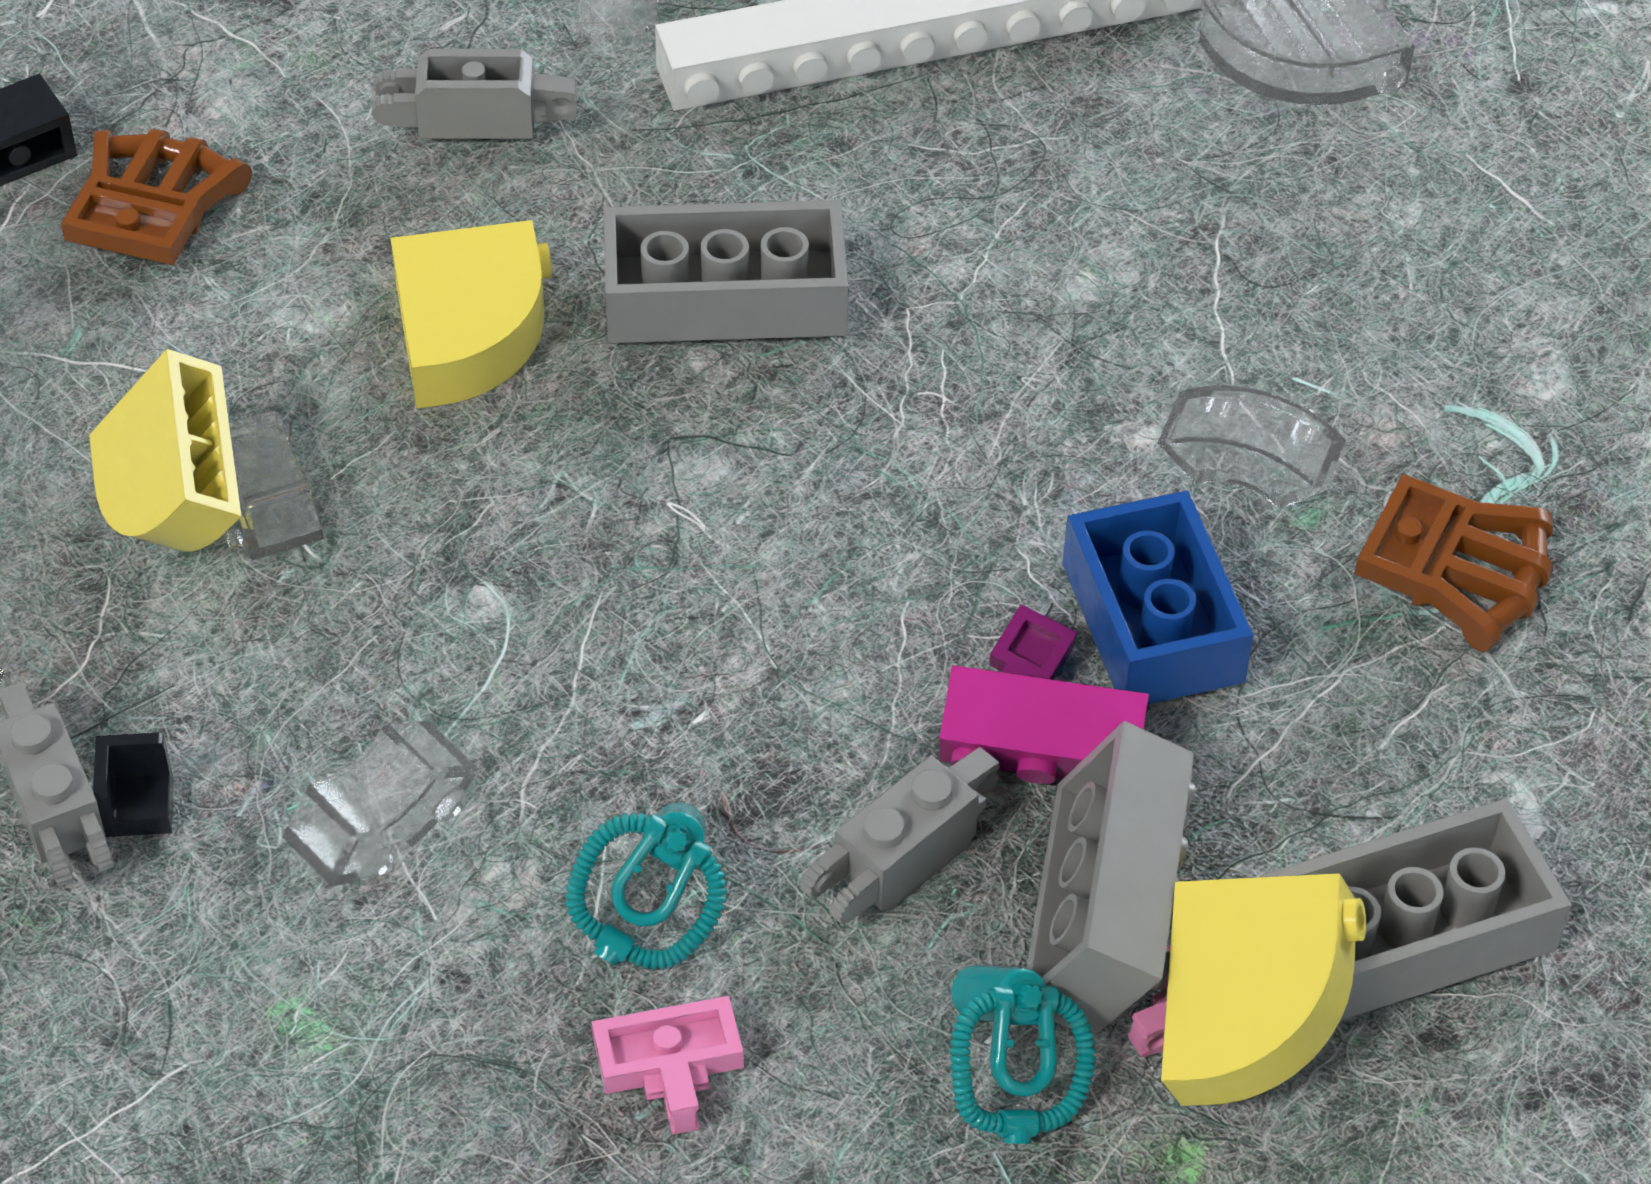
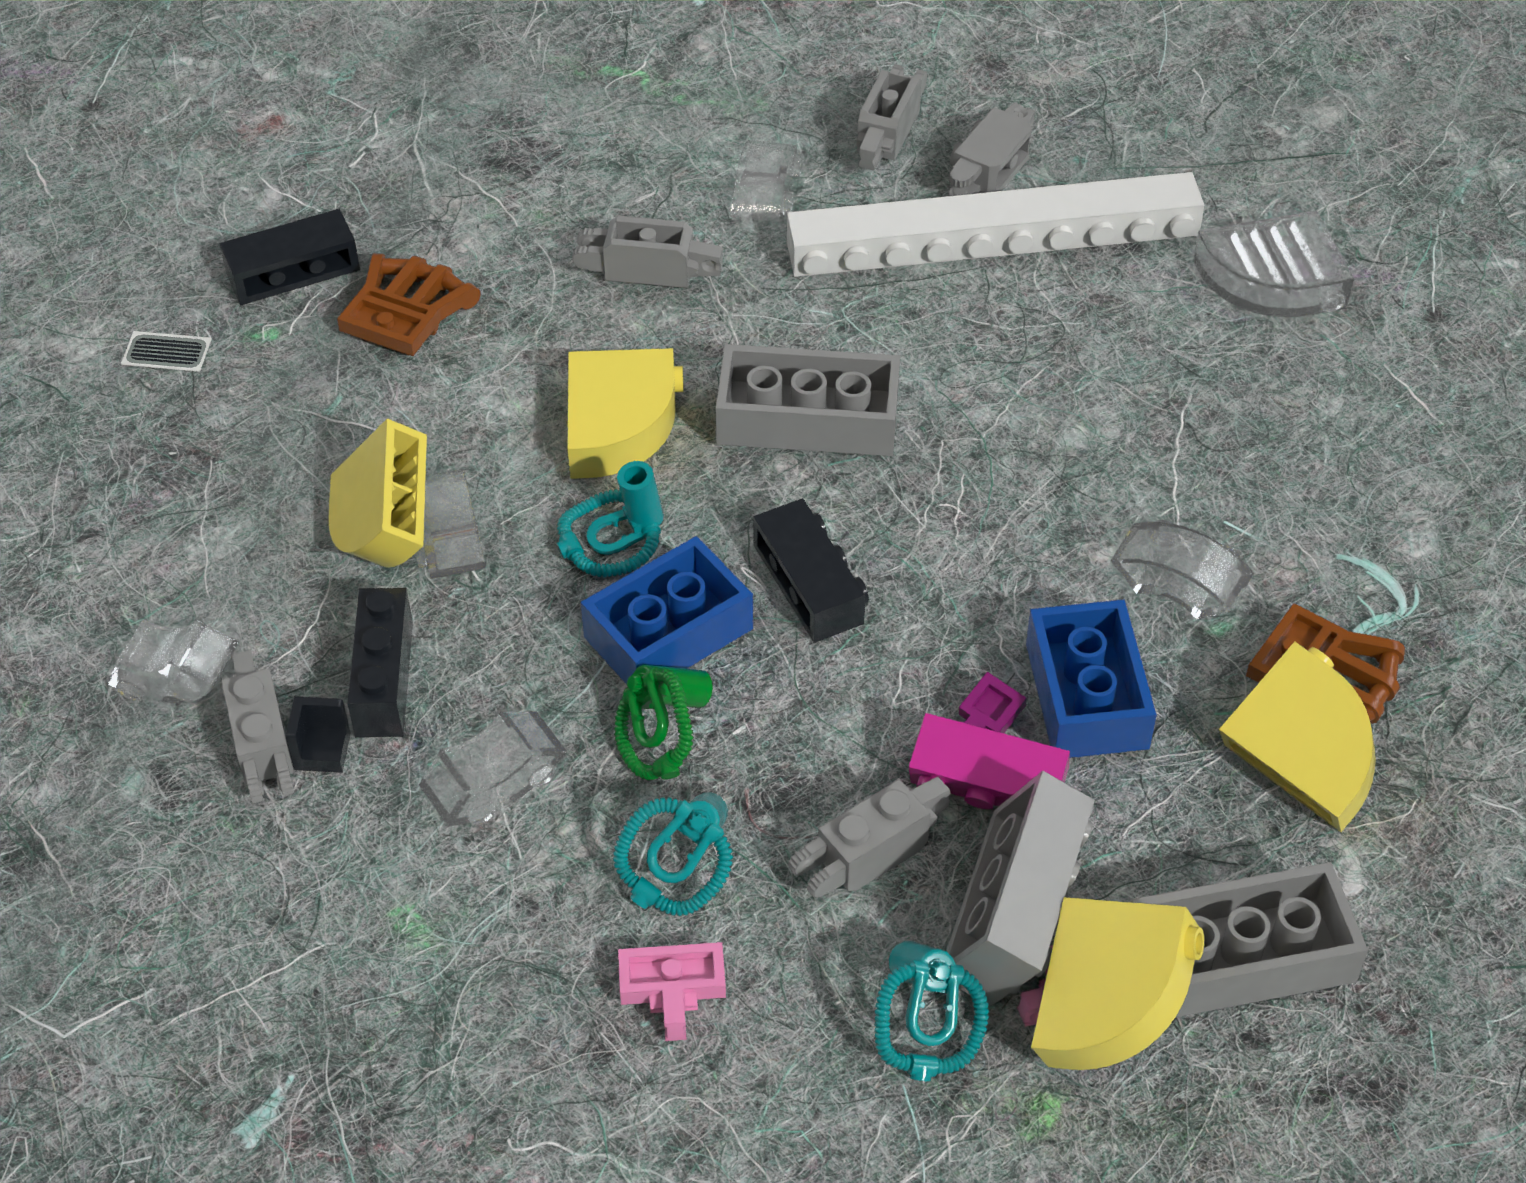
camera: 10 degrees right, 0 degrees up
none -> black brick [347,588,413,738]
none -> teal piece [556,461,664,578]
none -> blue brick [580,536,753,685]
none -> green piece [614,665,713,780]
none -> black brick [753,498,869,643]
none -> light yellow brick [1219,641,1376,832]

